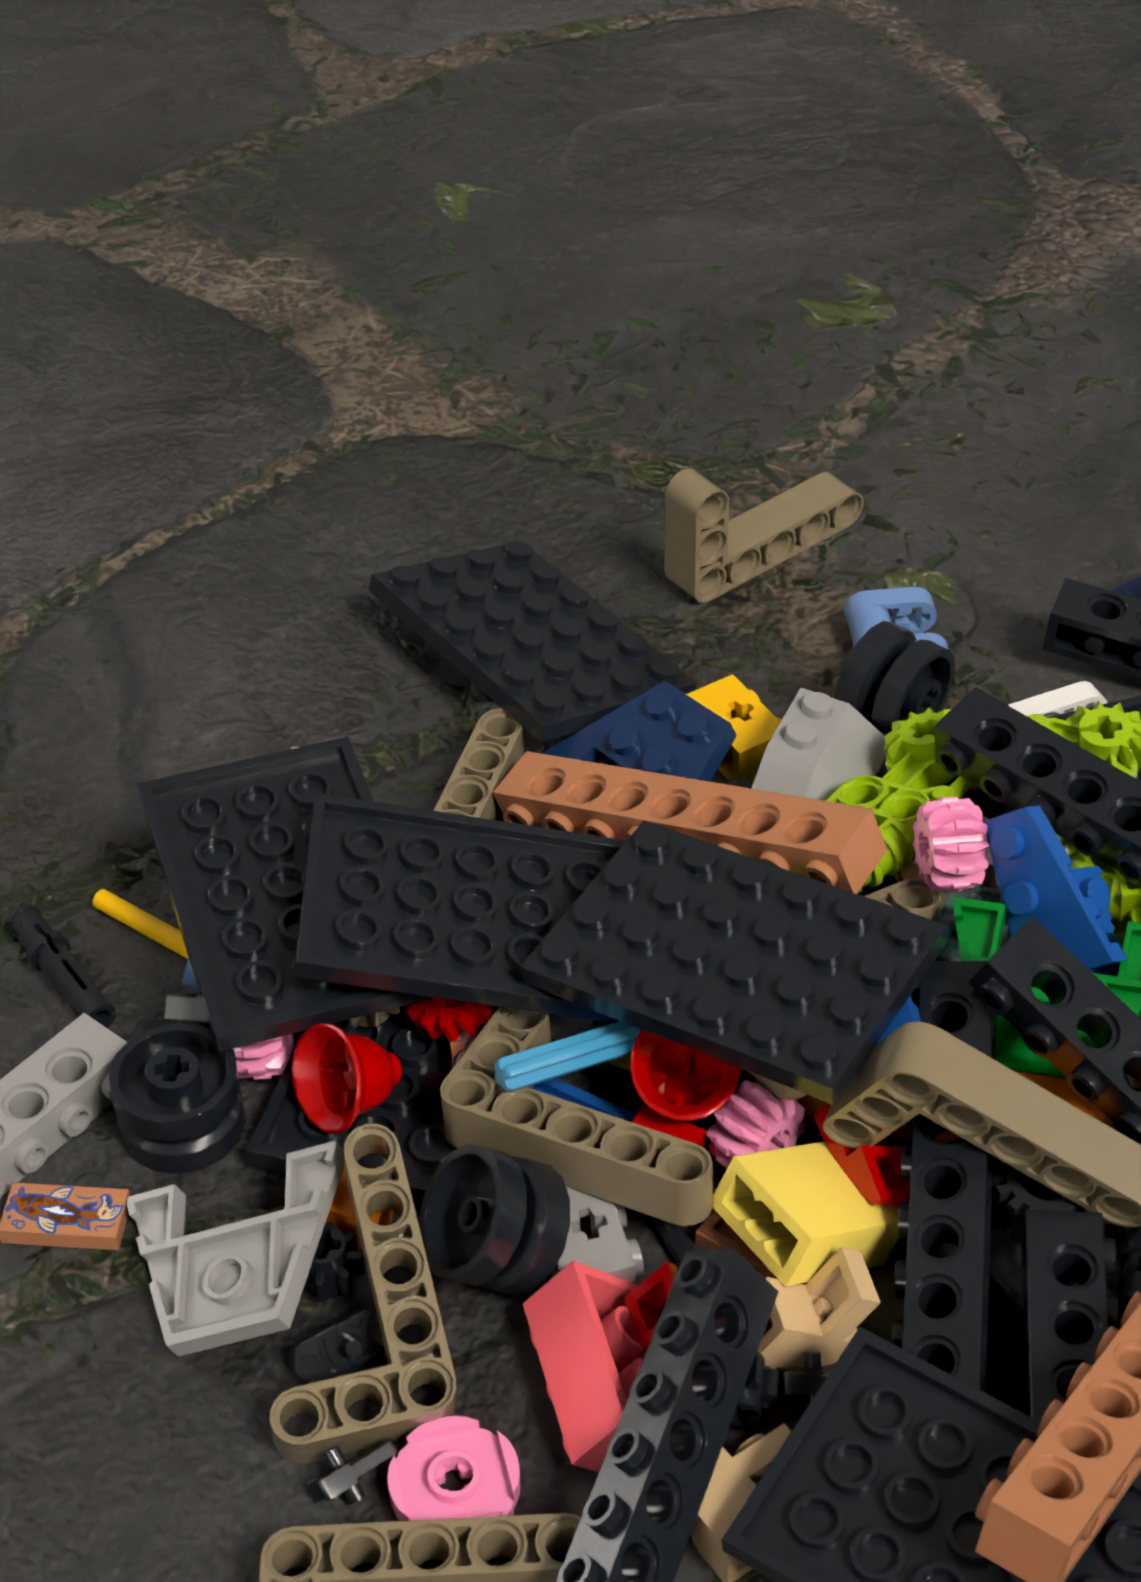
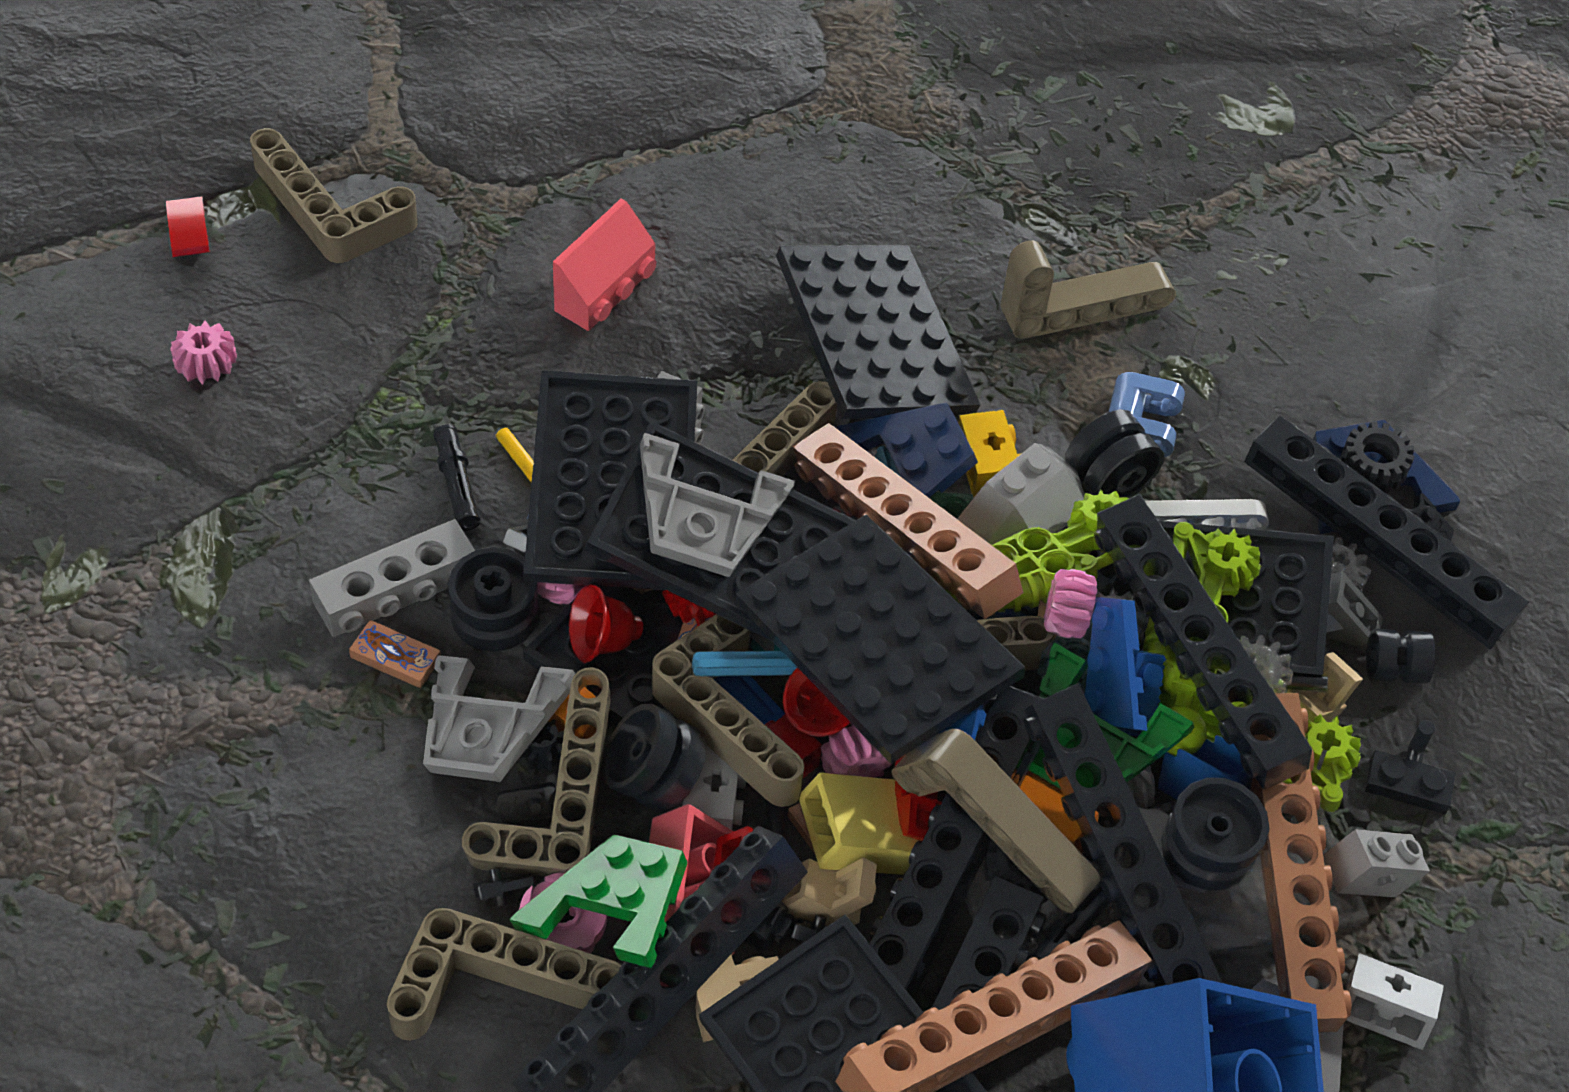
camera: 15 degrees right, 10 degrees up
none -> wing [510,835,688,968]
none -> coral slope [553,199,657,331]
none -> light grey wing [640,433,794,577]

